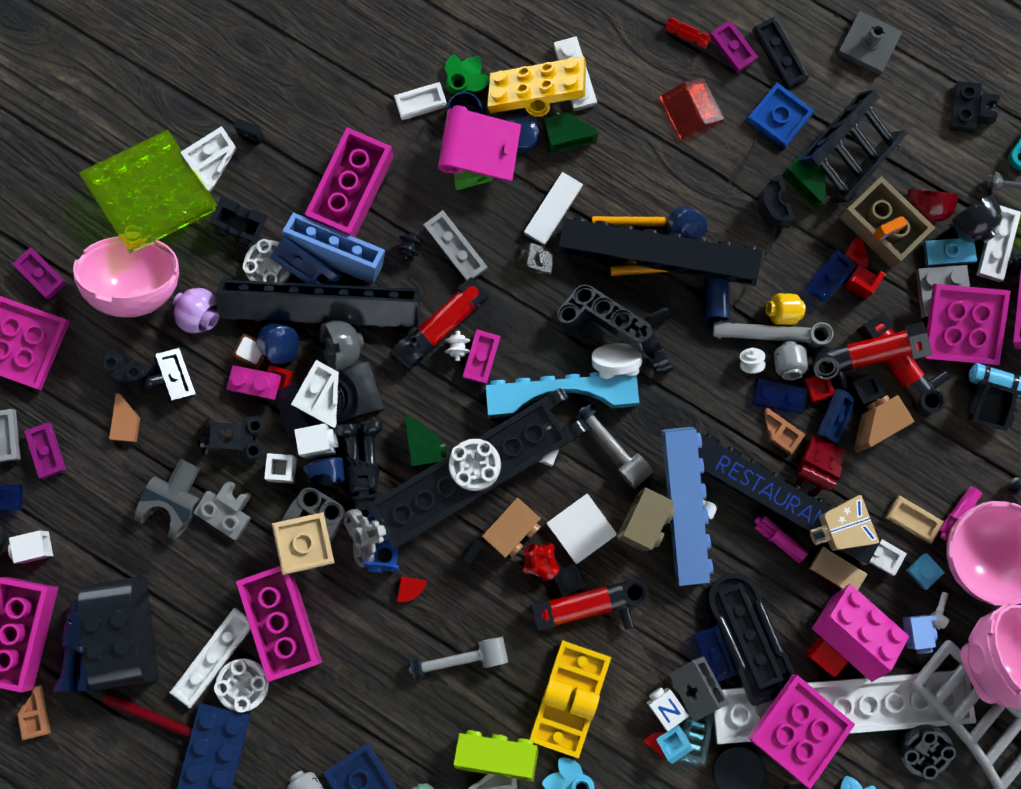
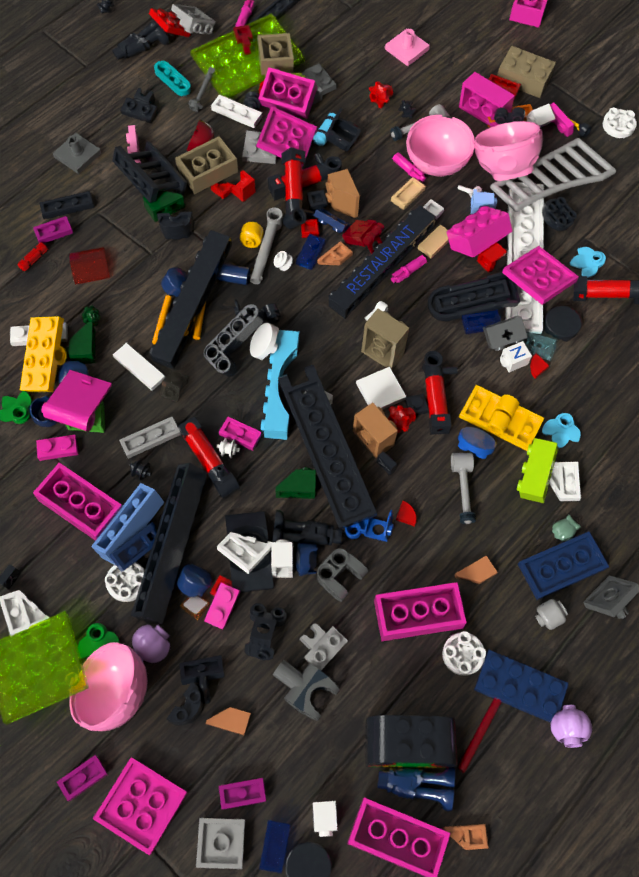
camera: 80 degrees left, 15 degrees down
white tile [170,608,251,708] -> none
black cylinder [210,196,268,248] -> none
white brick [264,453,297,484] -> none
tan tile [272,512,334,575] -> none
dark grey cylinder [320,320,364,371] -> none
light grey animal [344,509,386,567] -> none
white tile [394,82,447,120] -> none
white tile [449,439,501,491] -> none
light grey piece [576,404,654,489] -> none
medium azure plate [656,725,693,764] -> none
medium blue brick [662,427,713,586] -> none
blue tile [746,82,815,149] -> none
light grey head [774,341,808,380] -> none
clear blue plate [805,249,856,303] -> none
tan torso [810,495,879,551] -> none
orange tile [874,216,907,241] -> none
medium azure plate [906,553,945,590] -> none
medium azure plate [923,238,977,267] -> none
black cylinder [949,195,1003,243] -> none
none -> dark pink plate [36,435,78,461]
none -> green plate [77,623,119,659]
none -> dark green plant [82,305,101,326]
none -> bright pink plate [126,125,140,163]
none -> nougat tile [454,556,498,584]
none -> blue tile [458,427,496,459]

